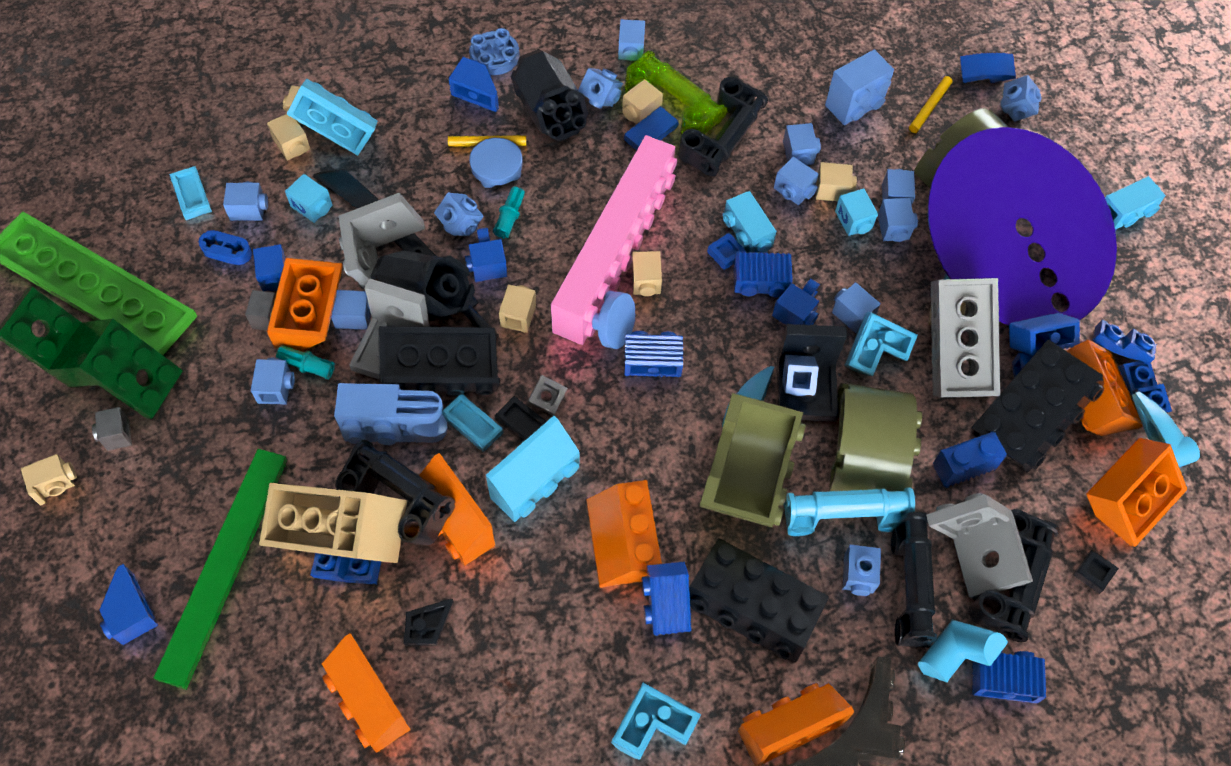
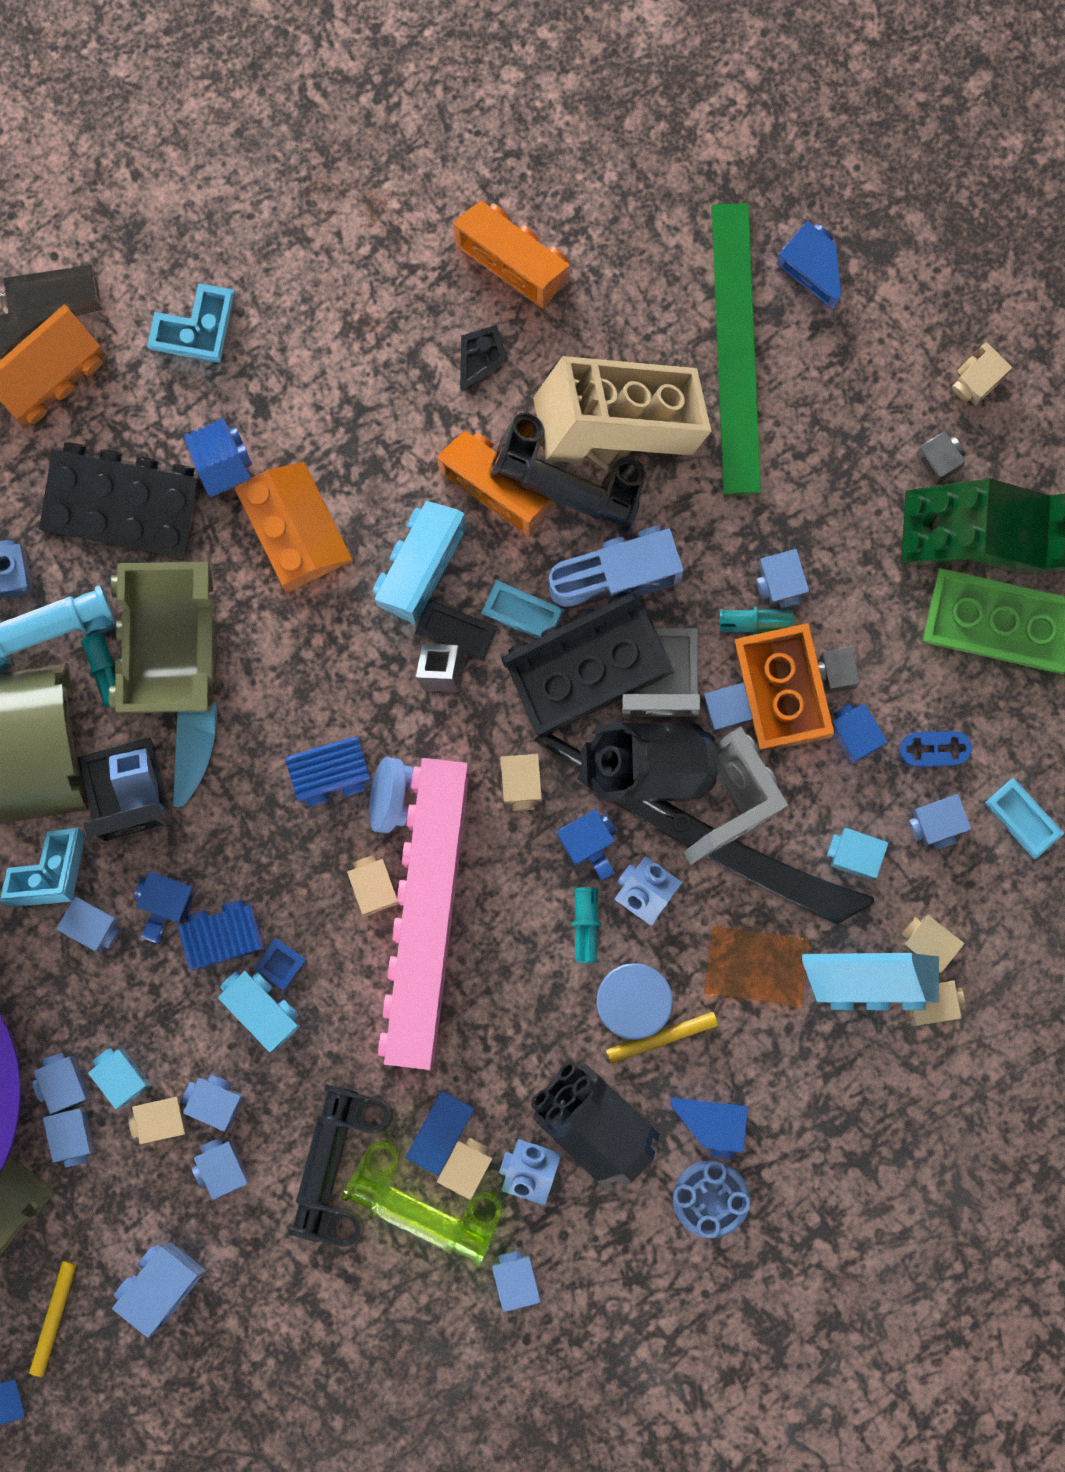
camera: 170 degrees right, 20 degrees up
none -> teal axle [81,633,116,708]
none -> clear orange piece [703,925,810,1007]

